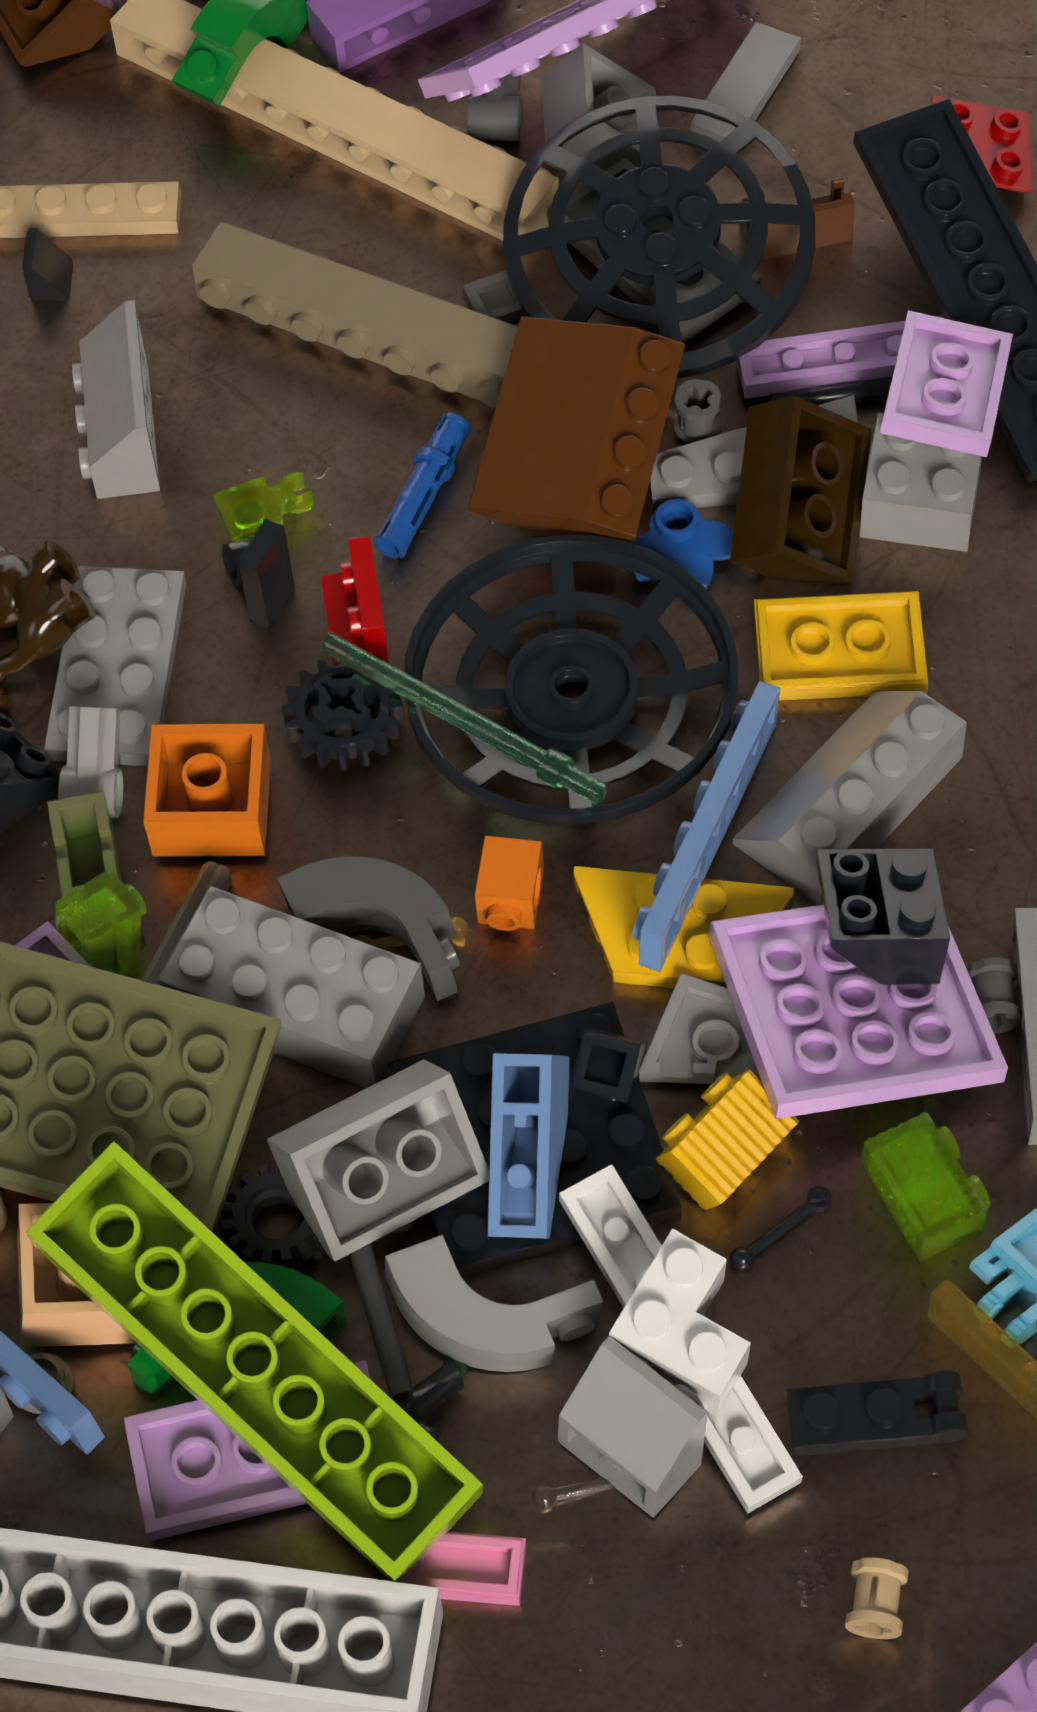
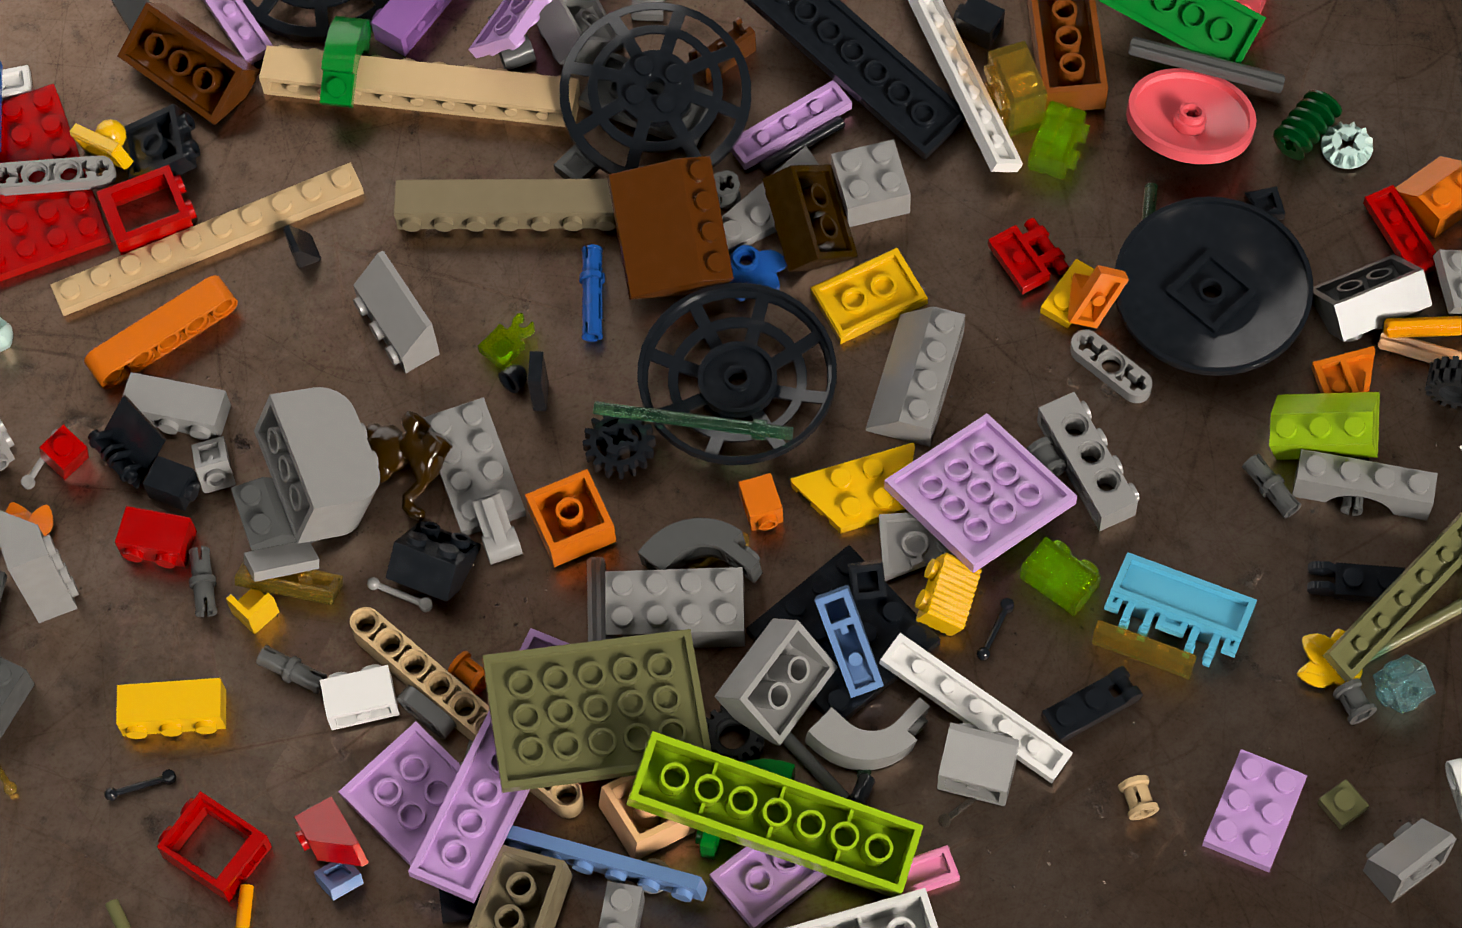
camera: 25 degrees left, 5 degrees up
olive brick [47,791,129,933] -> none
clear neon green brick [56,872,146,979] -> none
red bracket [321,536,389,667] -> none
white brick [609,1228,751,1416] -> none
medium blue plate [633,681,780,972] -> none
black slope [815,848,950,985] -> none
lavender plate [879,310,1013,457] -> none

